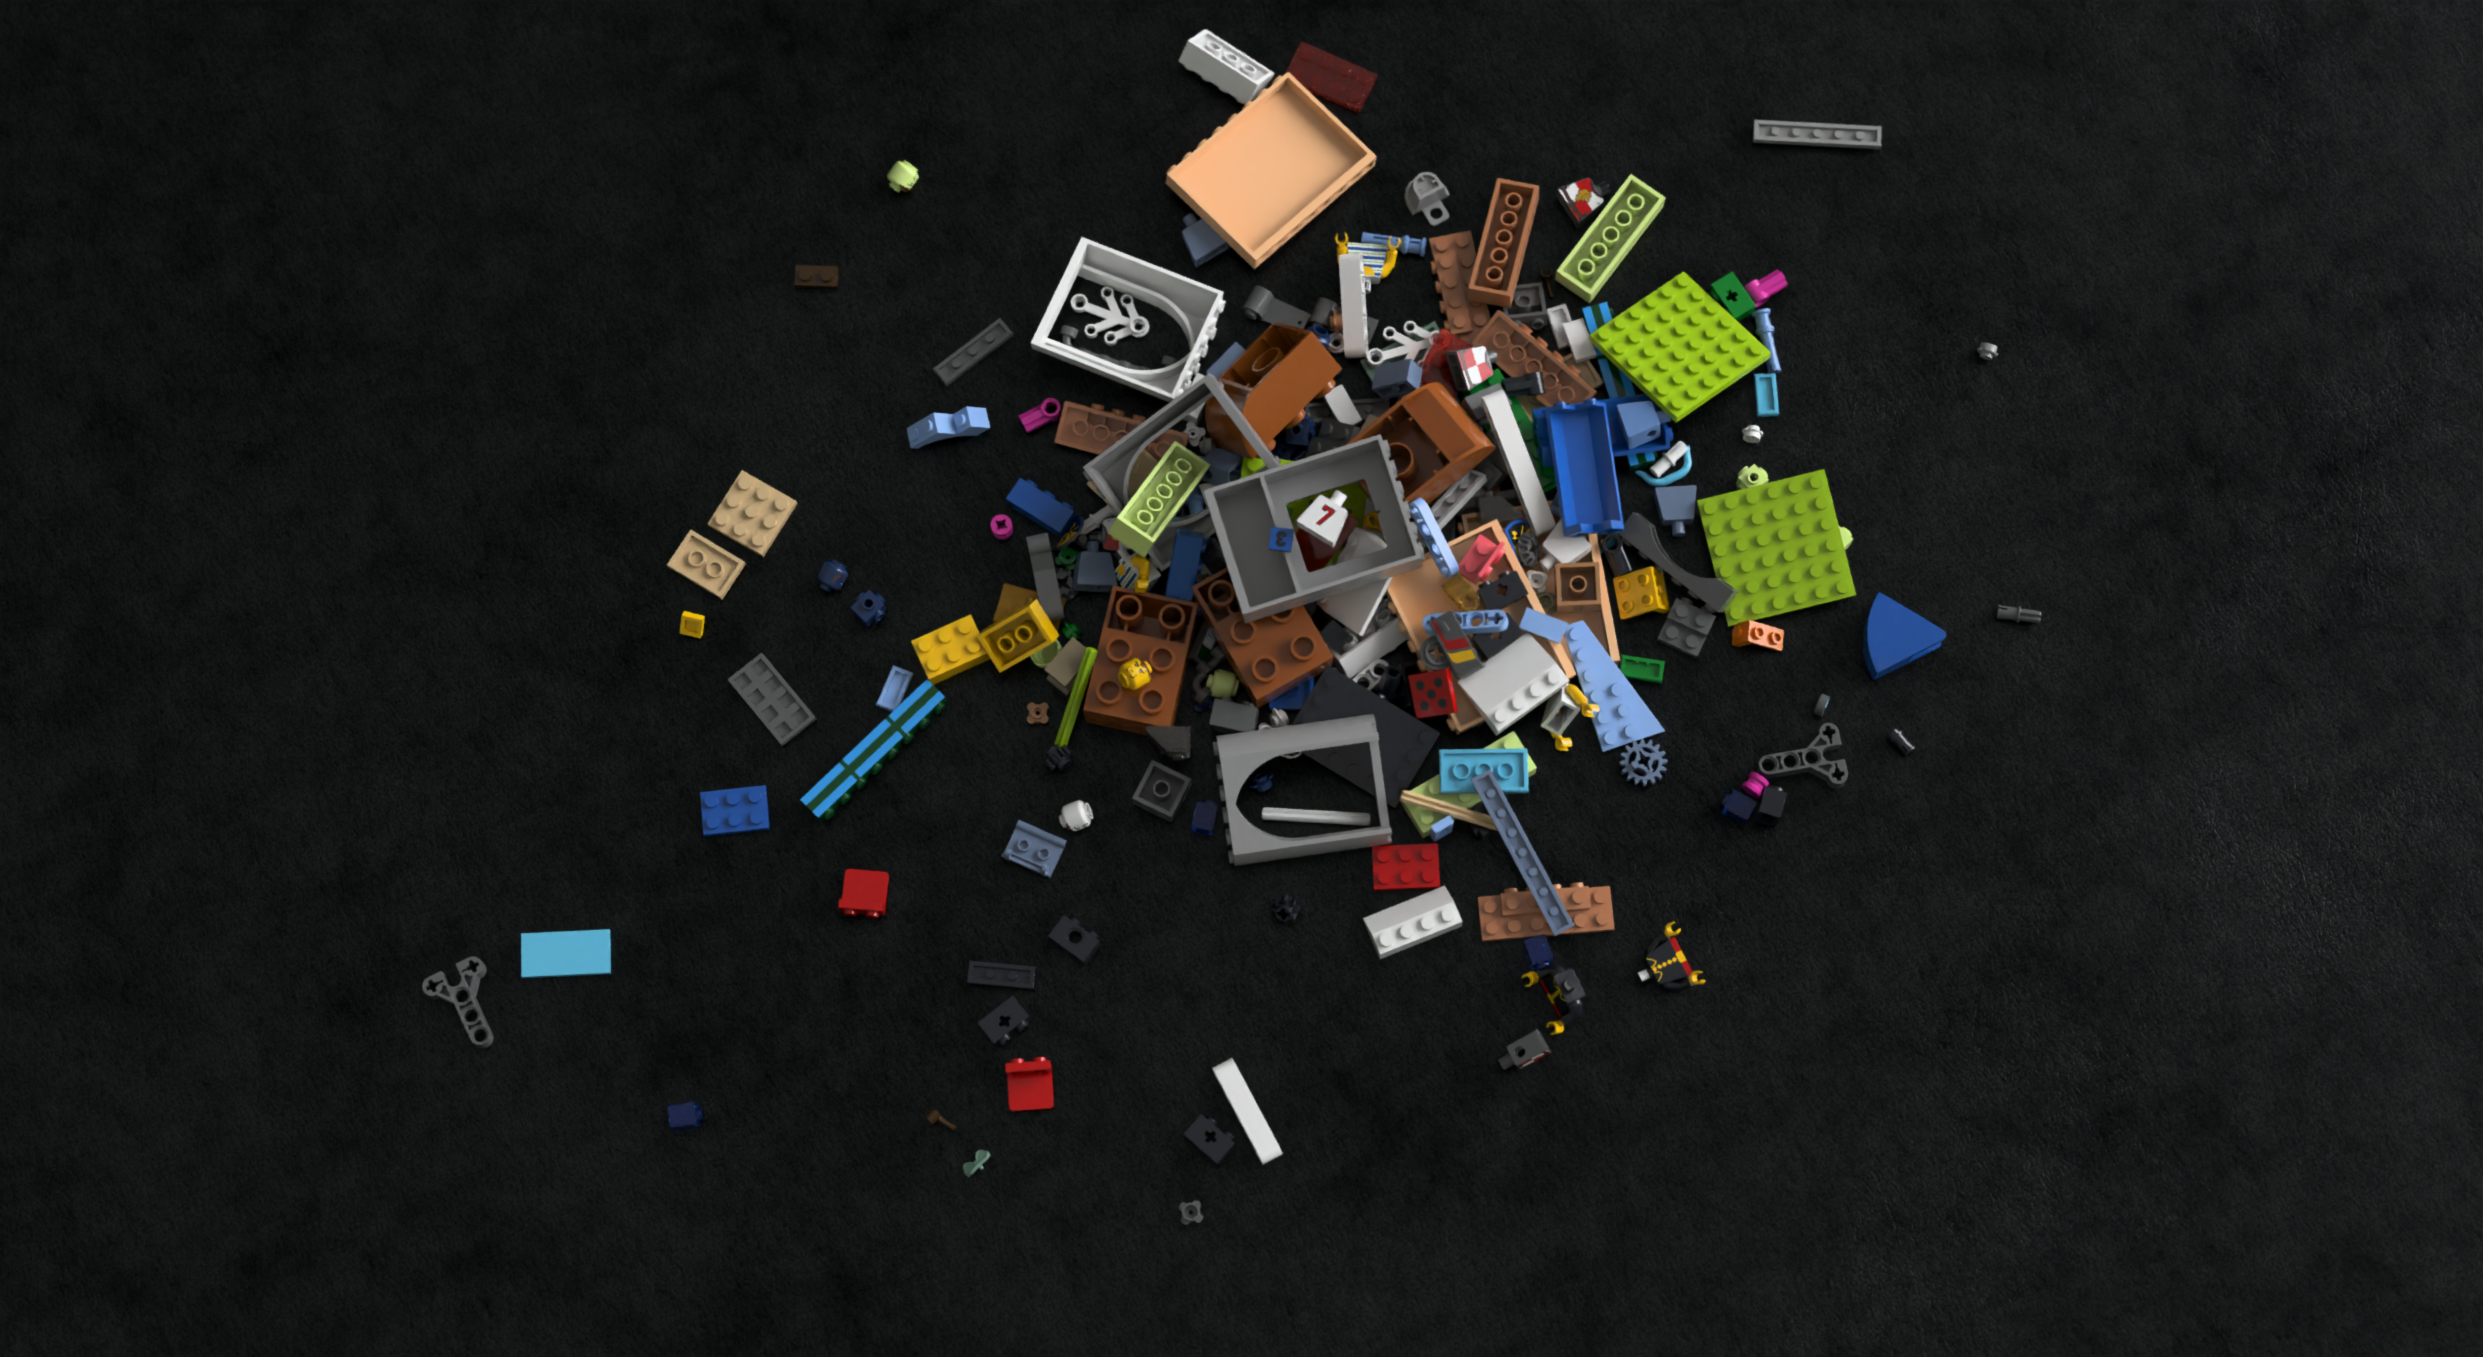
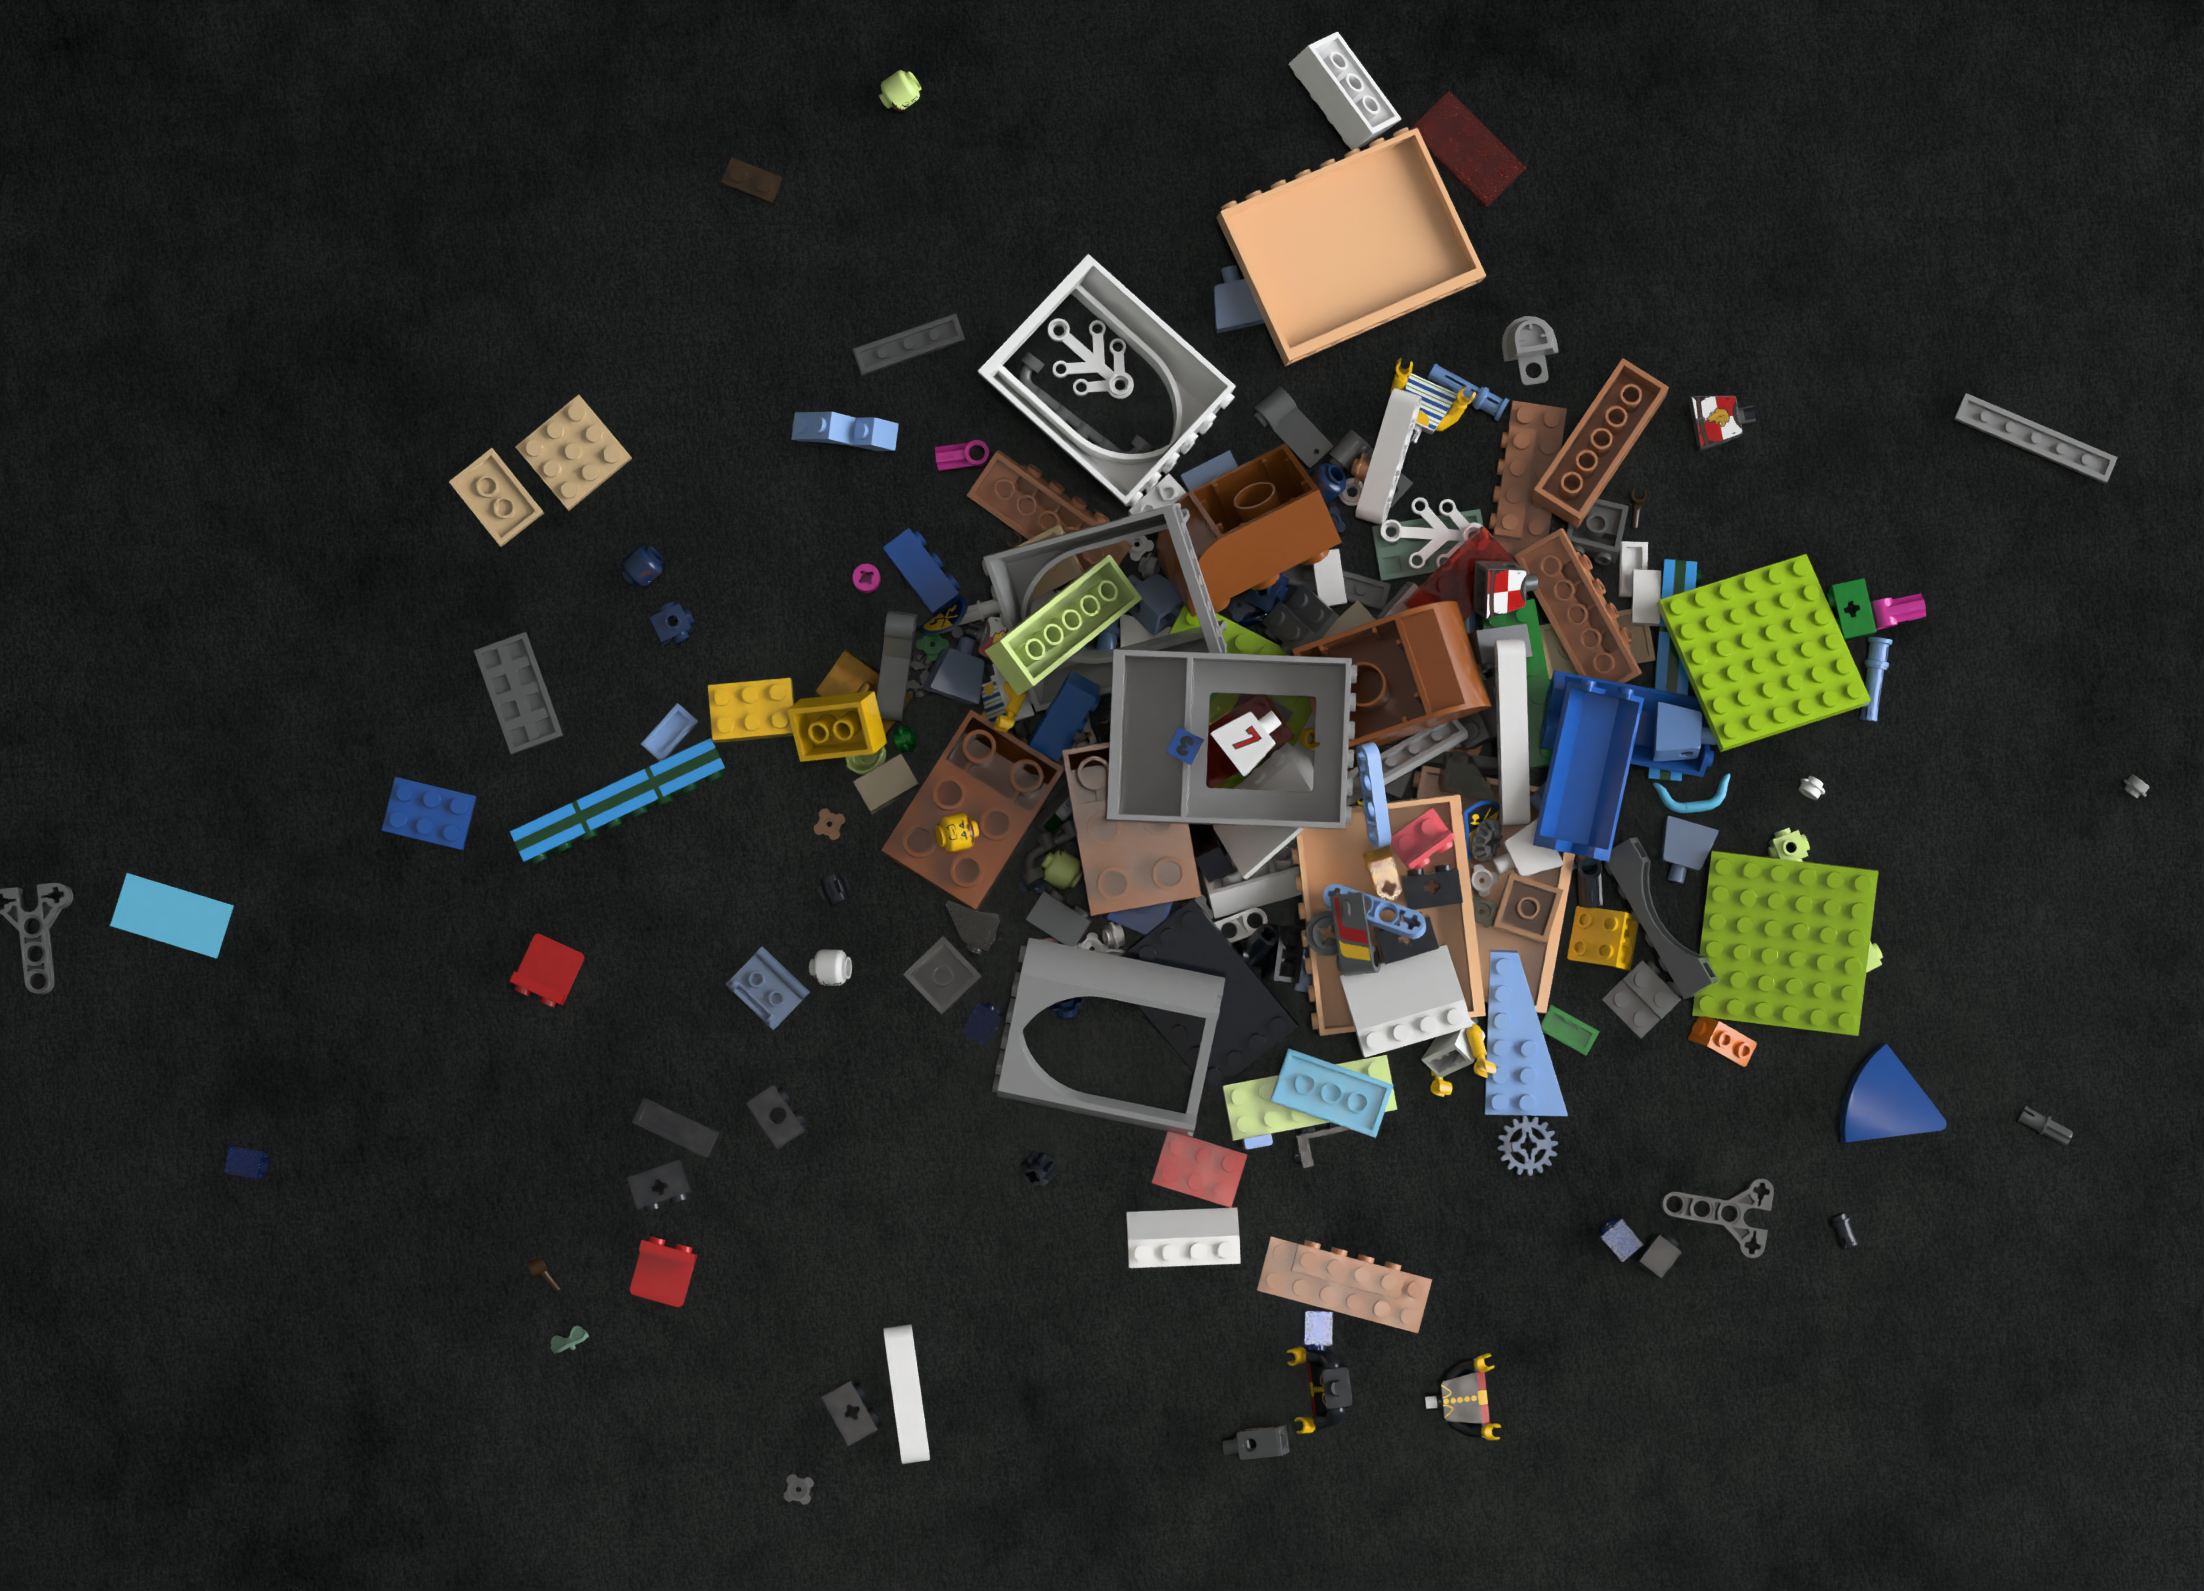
camera: 10 degrees right, 10 degrees up
yellow plate [680,611,705,638] -> none
lime axle [1055,647,1098,747] -> none
white axle [1262,807,1371,826] -> none
sand blue brick [1372,359,1423,400] -> none
tan axle [1400,790,1498,831] -> none
red tile [1408,668,1458,719] -> none
sand blue plate [1470,769,1574,936] -> none
black piece [1501,371,1546,397] -> none
light blue tile [1519,607,1568,644] -> none
yellowish green brick [1555,174,1665,304] -> none
white axle [1649,441,1688,478] -> none
dark pink wheel [1741,771,1769,799] -> none
medium azure tile [1753,373,1779,417] -> none
dark grey tile [1814,694,1830,717] -> none

